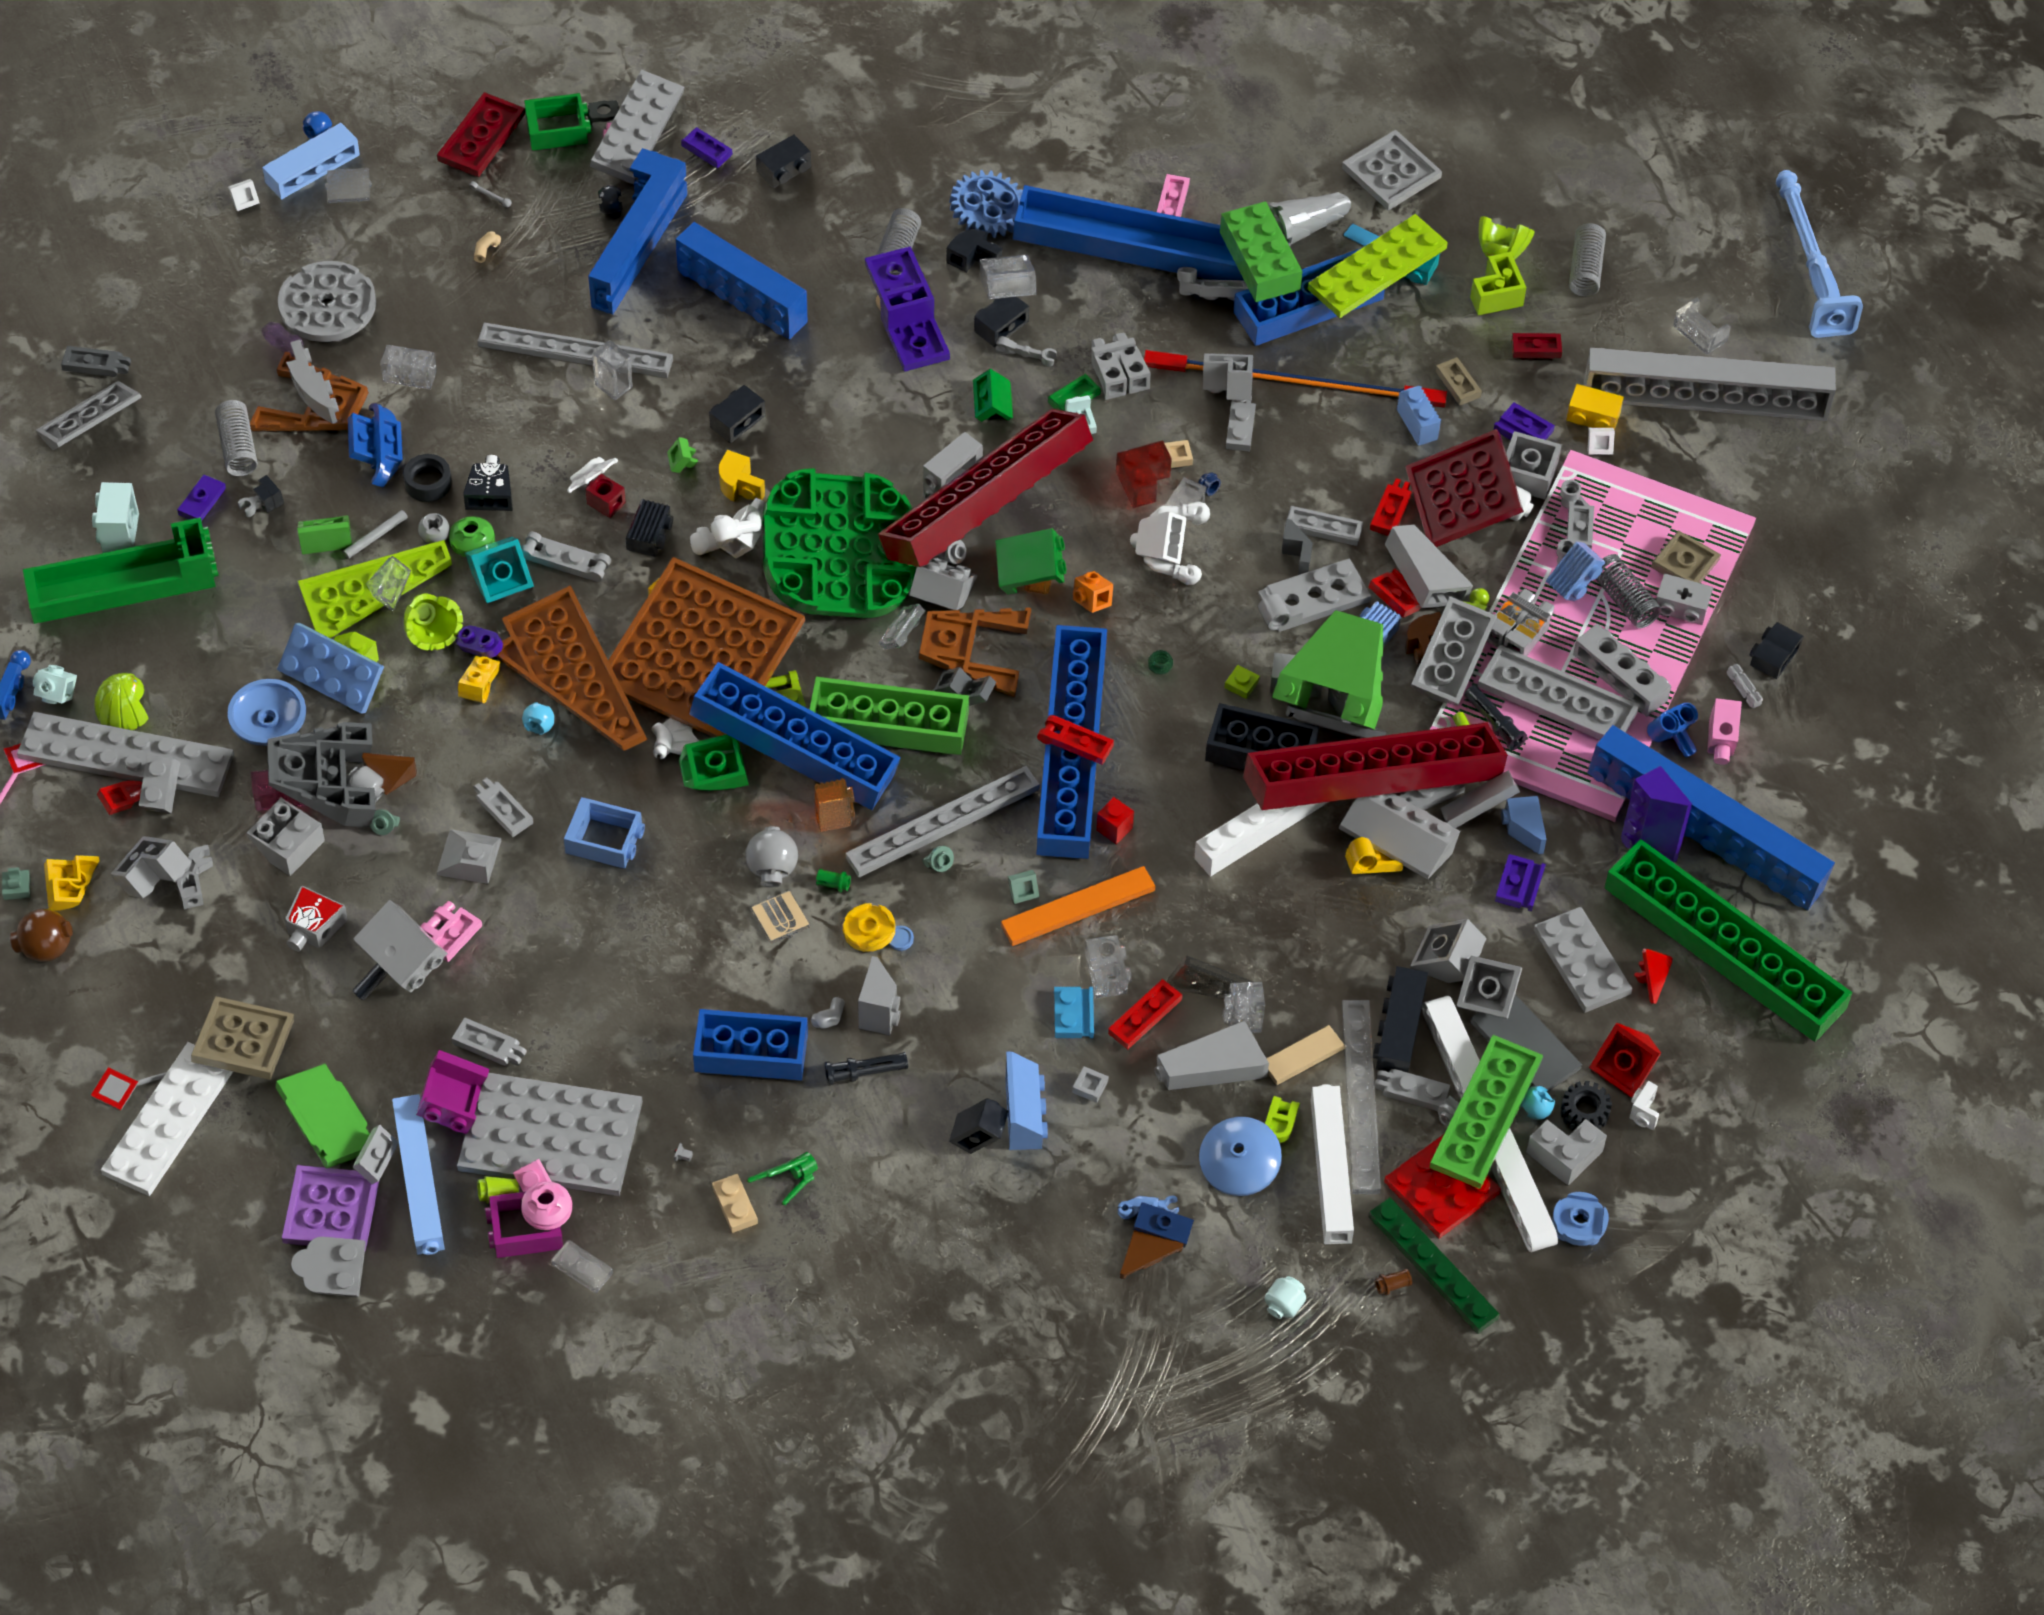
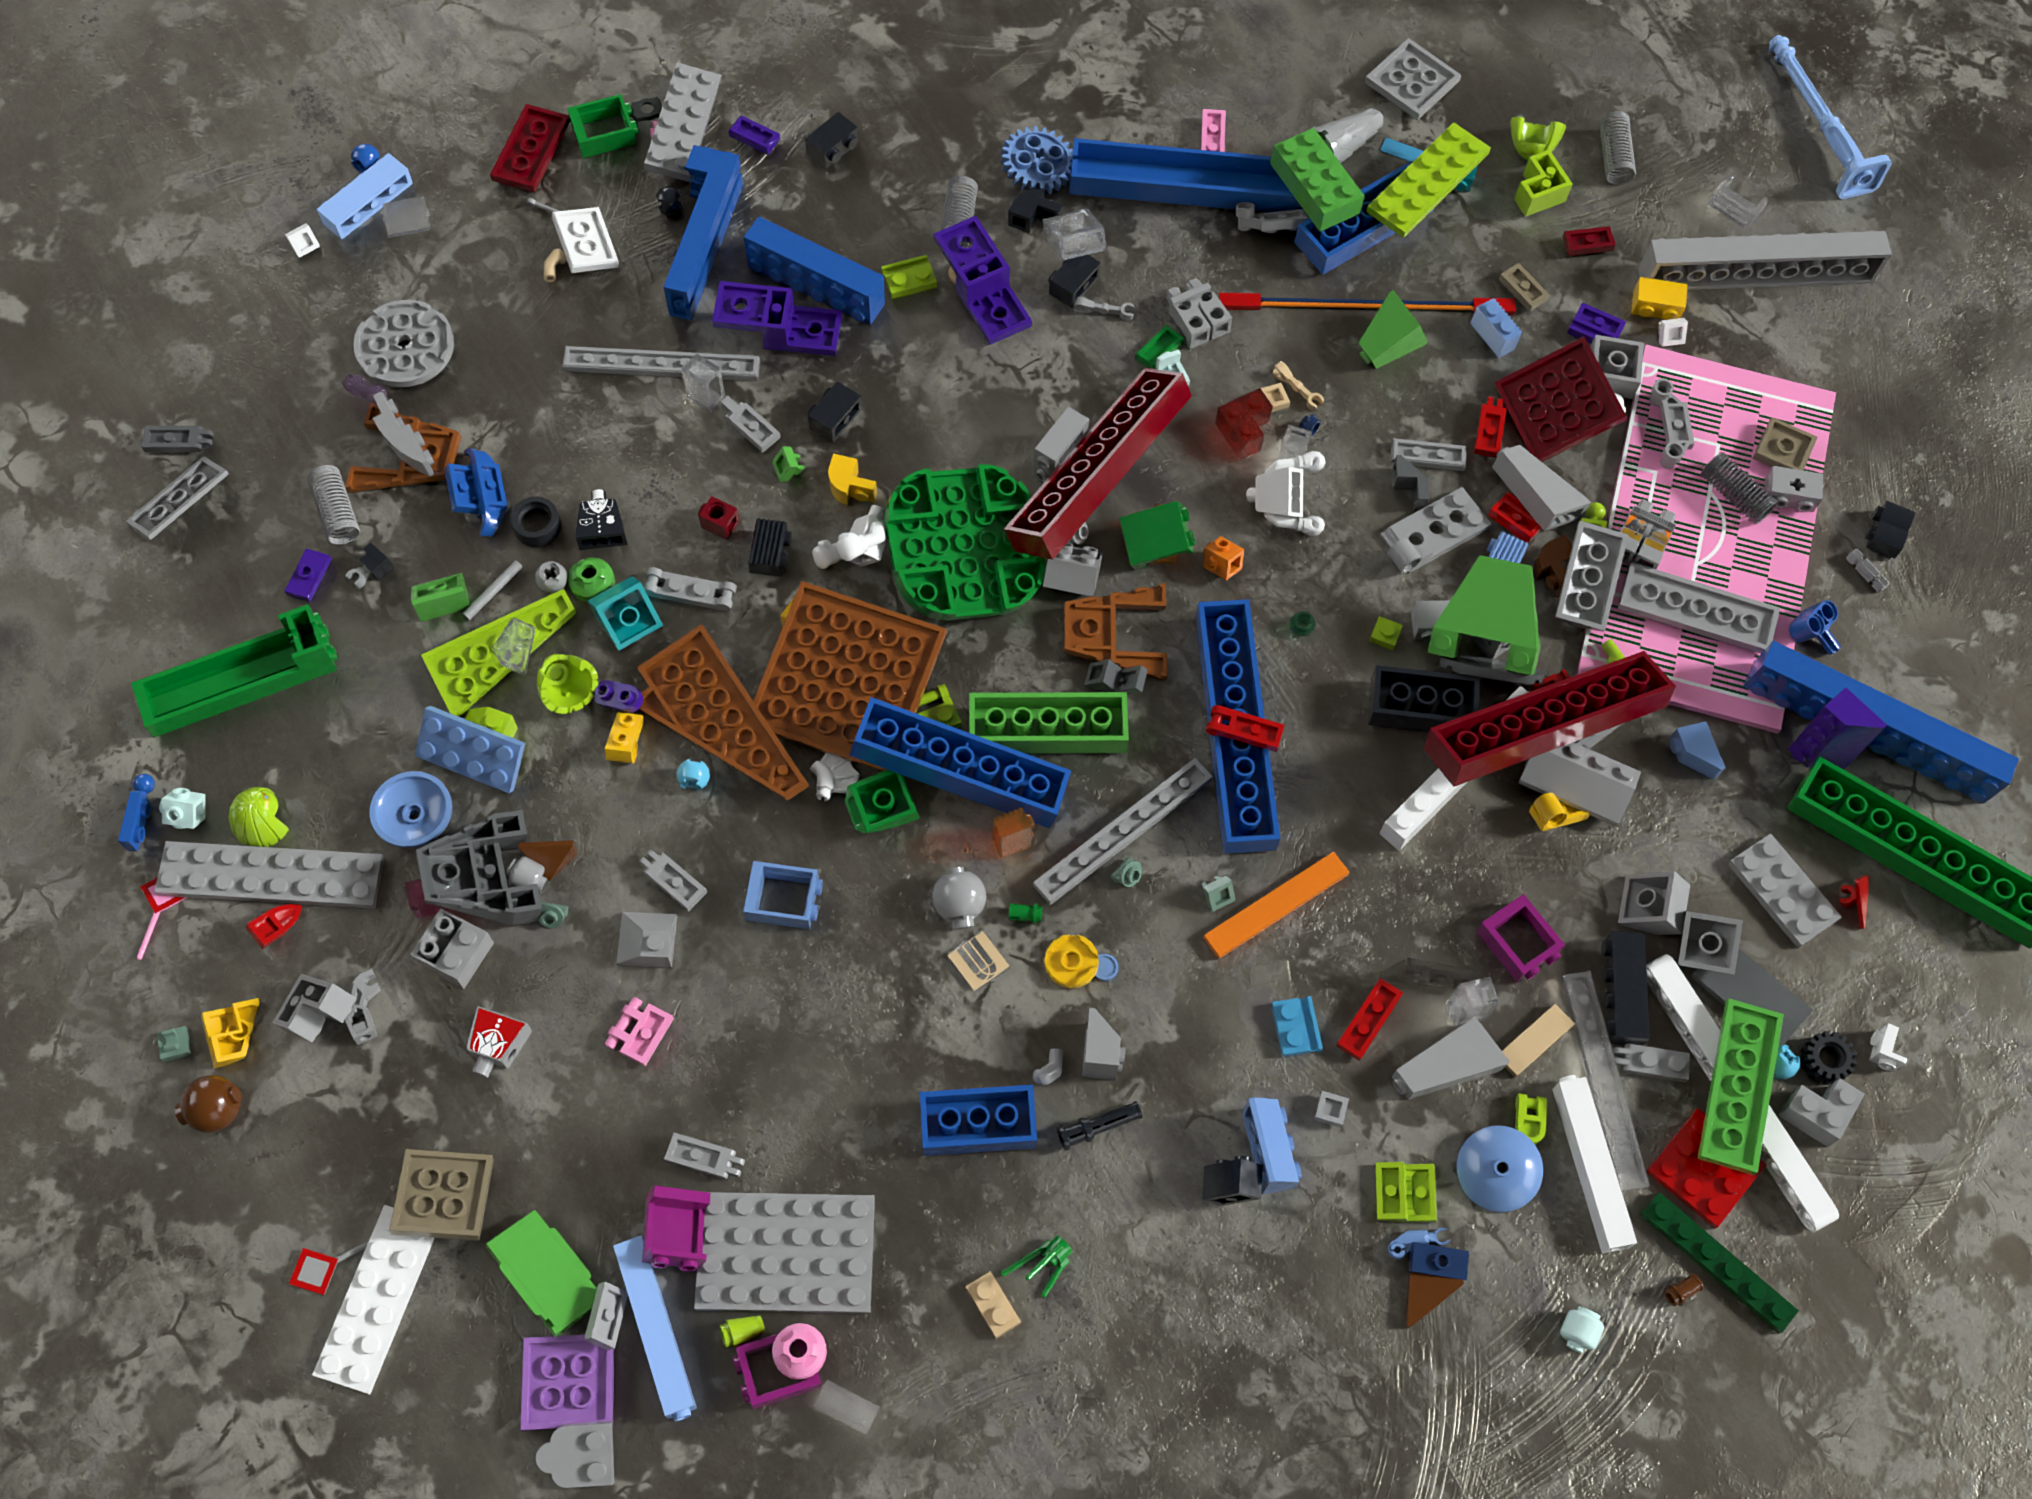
camera: 10 degrees left, 10 degrees up
light aqua brick [92,482,139,553] -> none
light grey brick [139,754,180,814] -> none
light grey piece [353,900,448,1000] -> none
clear brick [380,345,437,389] -> none
bright pink plate [513,1158,552,1192] -> none
white arm [567,457,618,493] -> none
light grey piece [674,1143,693,1162] -> none
clear plate [878,604,925,650] -> none
green panel [973,368,1013,422] -> none
clear brick [1085,935,1132,998] -> none
red brick [1096,797,1134,845] -> none
light grey brick [1203,353,1253,403] -> none
light grey hinge [1226,396,1256,452] -> none
light grey plate [1437,1096,1459,1127] -> none
light grey slope [1441,770,1520,828] -> none
black pin [1464,685,1527,751] -> none
dark purple plate [1495,854,1546,912] -> none
medium blue brick [1546,541,1605,601] -> none
medium blue plate [1552,1192,1609,1246] -> none
light grey brick [1573,623,1671,717] -> none
red slope [1589,1023,1661,1098] -> none
bright pink torso [1707,699,1742,765] -> none
none -> white tile [552,207,619,273]
none -> dark purple bracket [712,281,842,356]
none -> light grey hinge [720,396,781,453]
none -> lime plate [881,254,937,299]
none -> tan piece [1273,361,1324,411]
none -> bright green slope [1359,290,1428,369]
none -> lime slope [1376,1162,1437,1223]
none -> magenta window [1476,894,1565,982]

